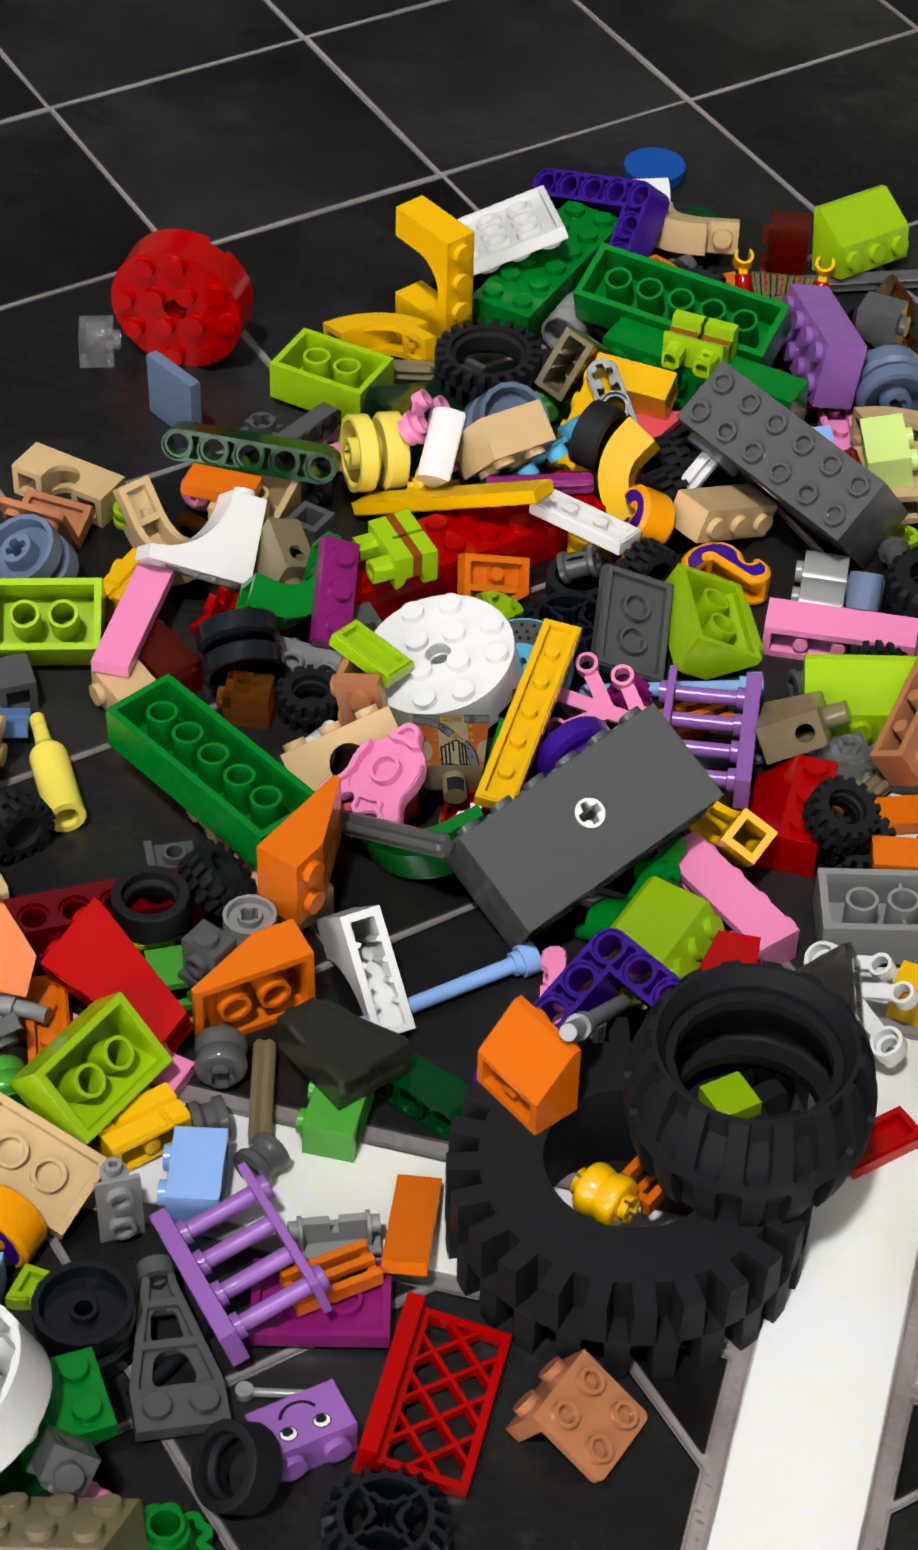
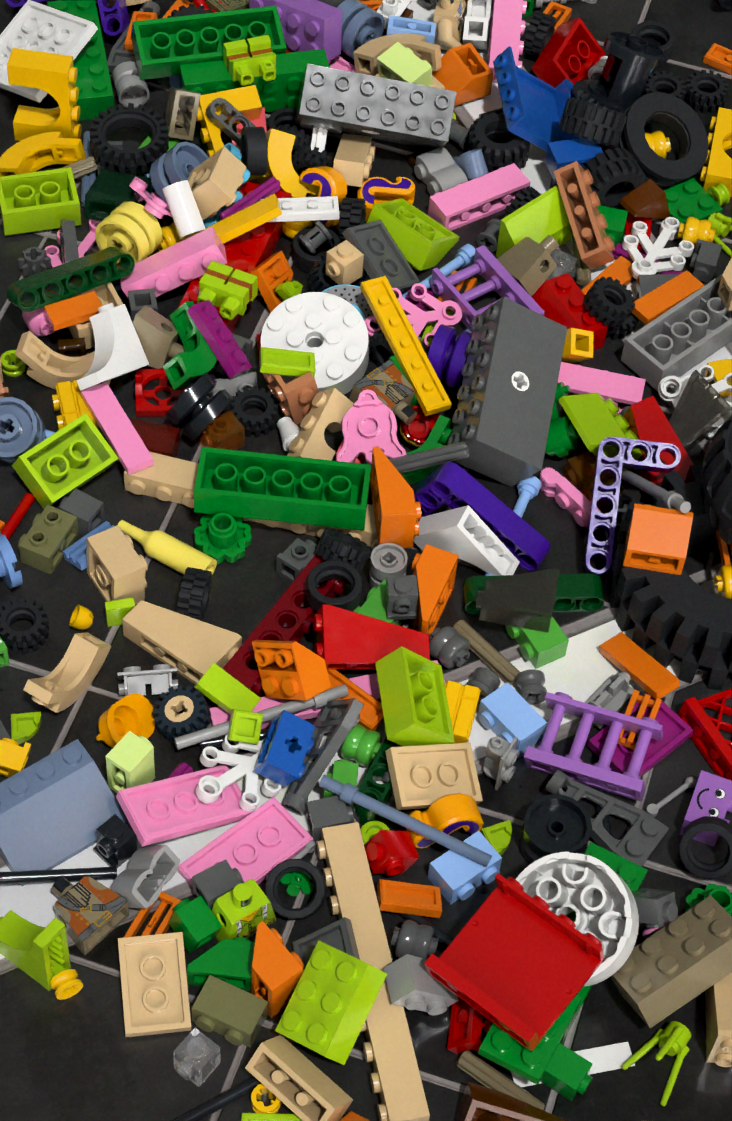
camera: 45 degrees left, 10 degrees up
none -> bright pink brick [120,226,227,298]
none -> green plant [194,513,252,564]
none -> tan brick [326,240,364,285]
none -> dark purple beam [414,462,550,571]

